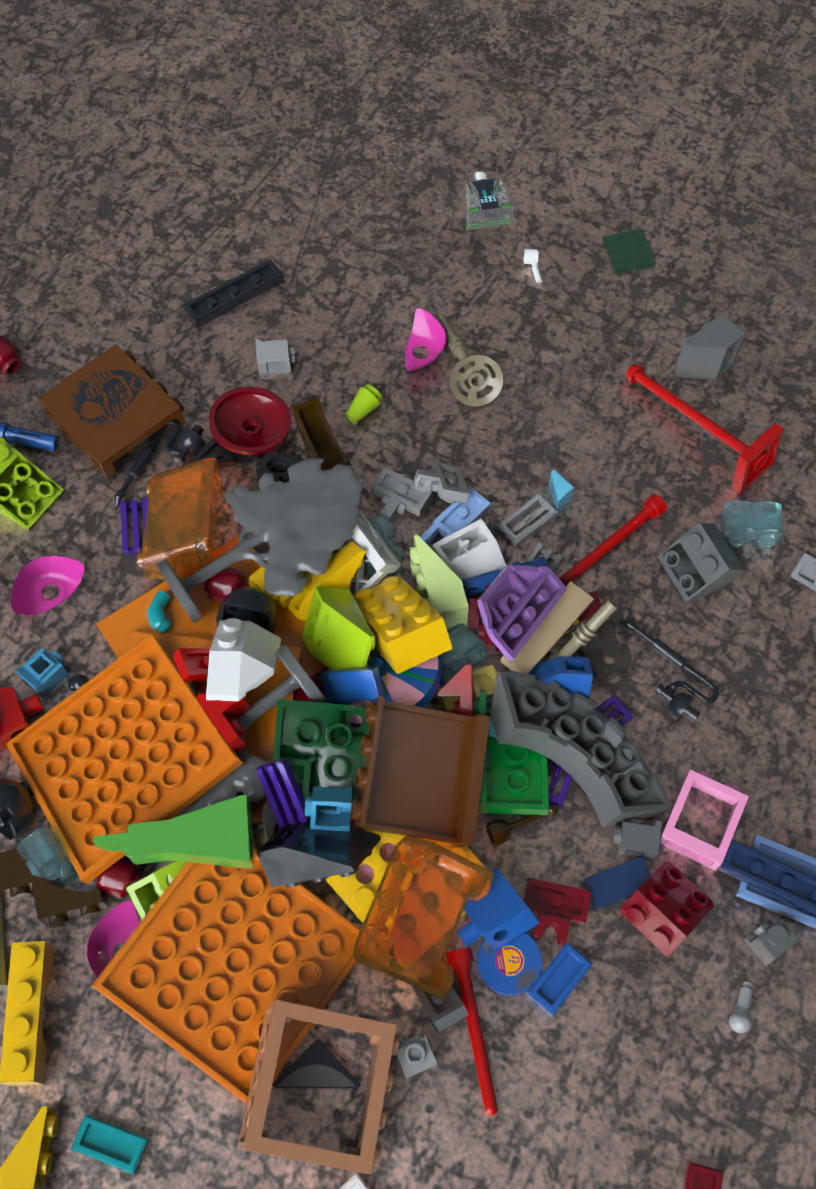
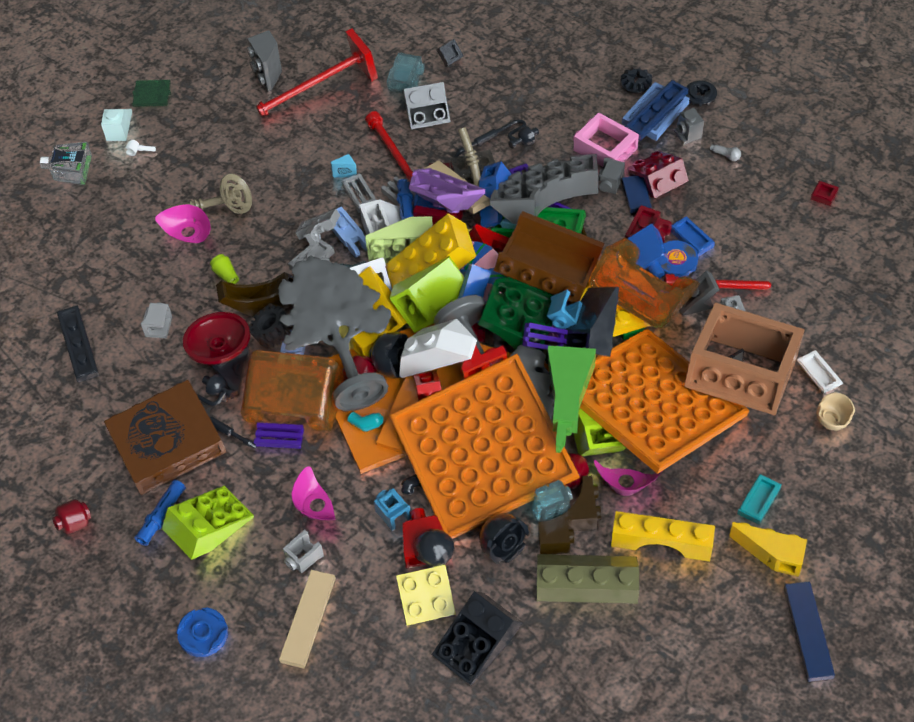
camera: 75 degrees left, 10 degrees down
none -> light aqua slope [101,109,132,141]

